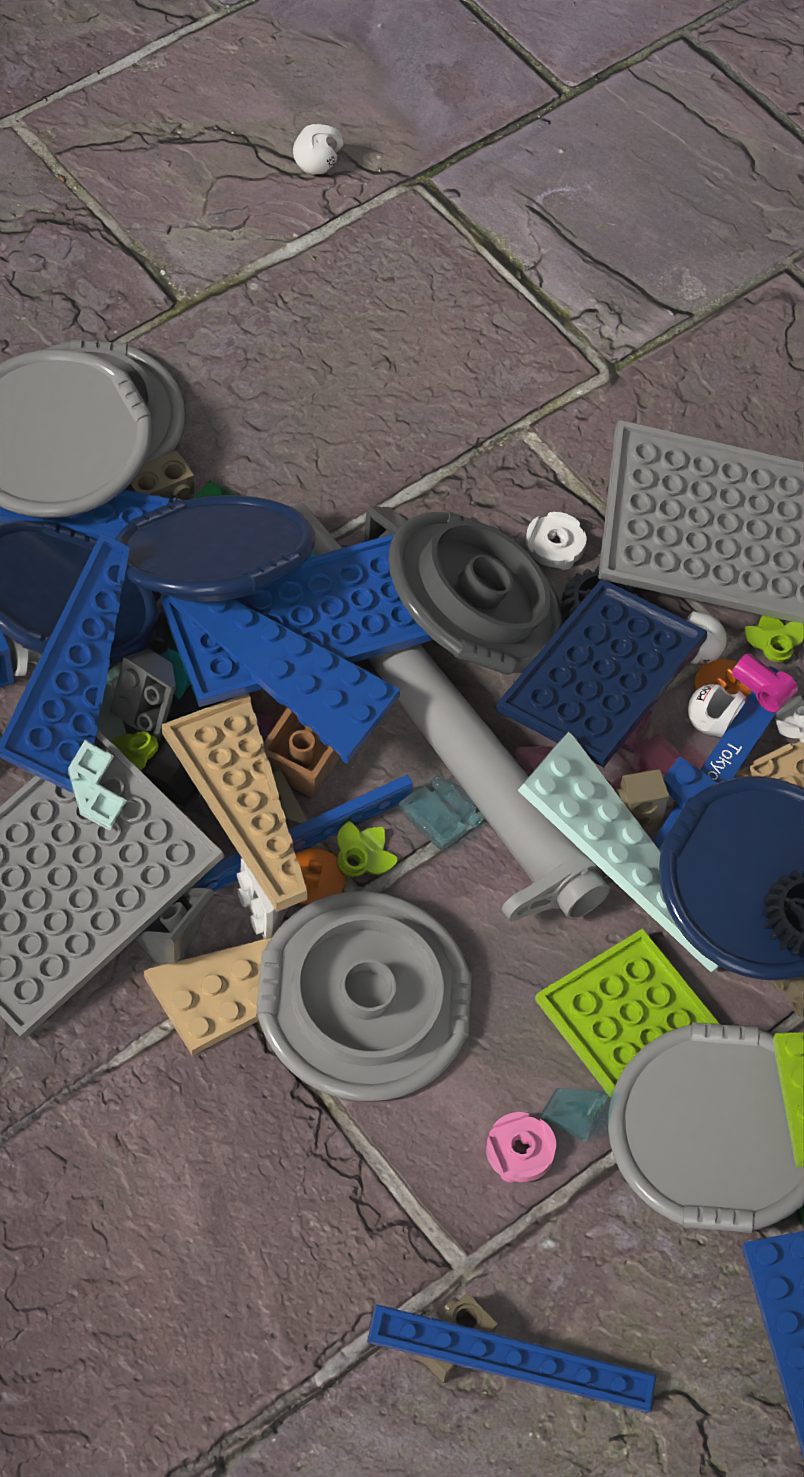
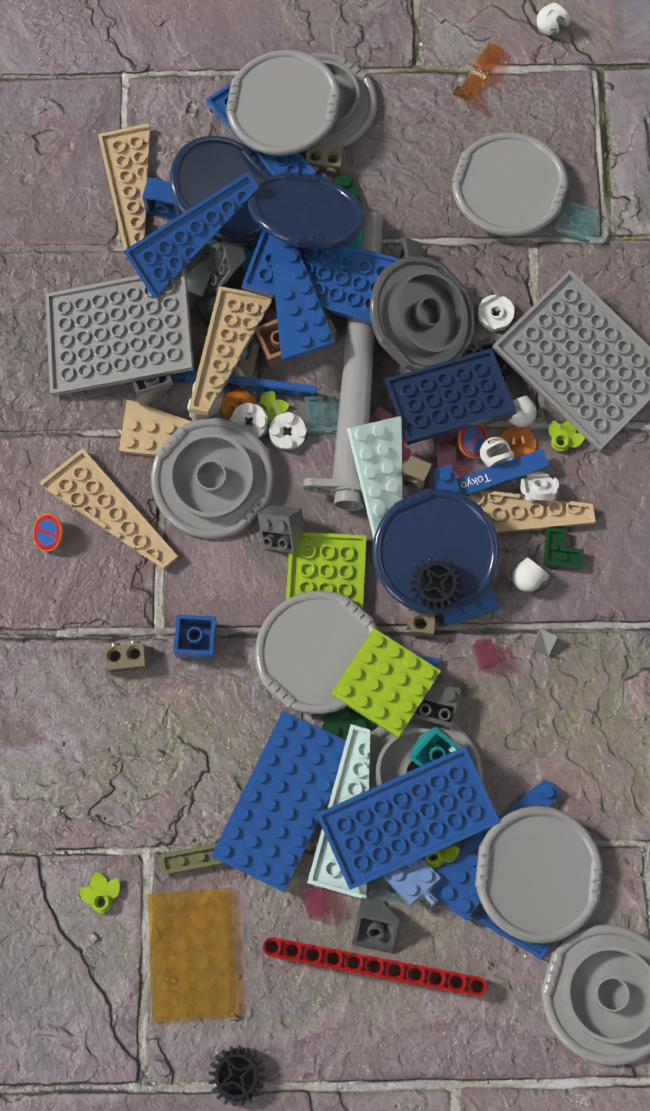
camera: 45 degrees right, 15 degrees up
light aqua tile [68,740,127,831] -> none
lime plate [109,731,159,771] -> none
blue tile [367,1304,656,1413] -> none
bright pink plate [486,1112,556,1183] -> none
clear light blue slope [540,1088,608,1143] -> none
dark pink piece [731,653,798,713] -> none
none -> piece [33,514,63,552]
none -> tan wing [39,448,179,570]
none -> blue brick [173,615,218,660]
none -> white plate [230,403,268,438]
none -> dark grey slope [258,505,304,553]
none -> white plate [269,412,306,450]
none -> light grey piece [451,132,569,237]
none -> clear orange piece [453,42,504,102]
none -> piece [458,424,488,459]
none -> clear light blue plate [554,200,599,244]

